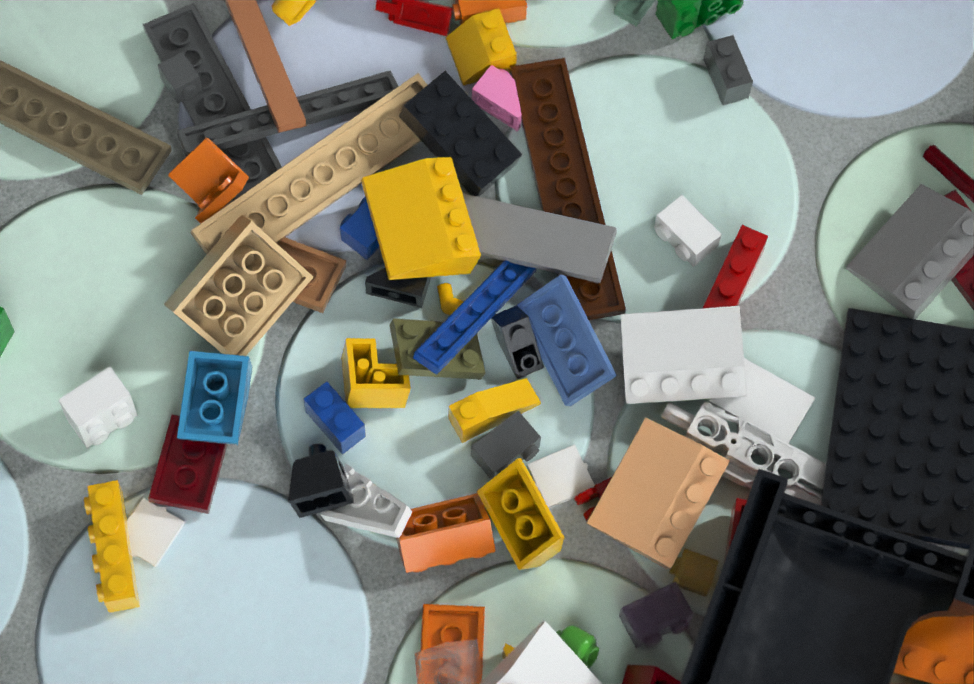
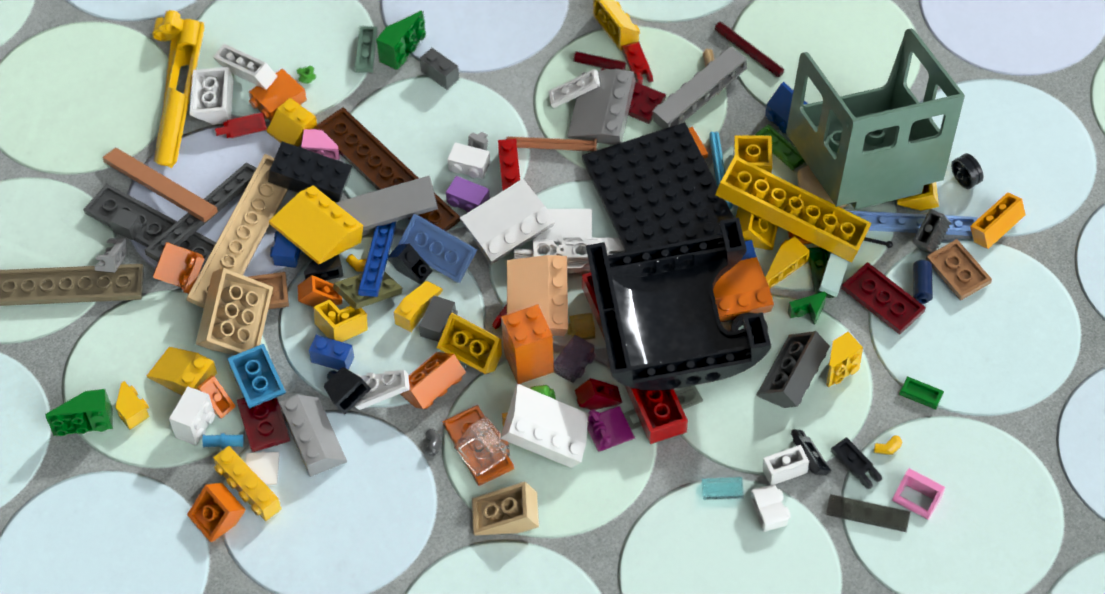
camera: 25 degrees left, 10 degrees down
white piece [527,444,594,508] -> none
none -> light grey hinge [95,237,127,273]
none -> yellow slope [115,381,149,430]
none -> yellow slope [147,347,217,395]
none -> orange slope [187,483,246,542]
none -> orange slope [196,375,236,419]
none -> dark azure pin [202,433,244,449]
none -> light grey slope [279,395,347,477]
none -> orange slope [298,275,343,307]
none -> dark grey arm [425,428,442,457]
none -> medium lavender brick [446,176,490,212]
none -> light grey tile [468,132,488,150]
none -> orange brick [501,304,554,384]
none -> nougat axle [506,136,597,151]
none -> white tile [549,69,600,108]

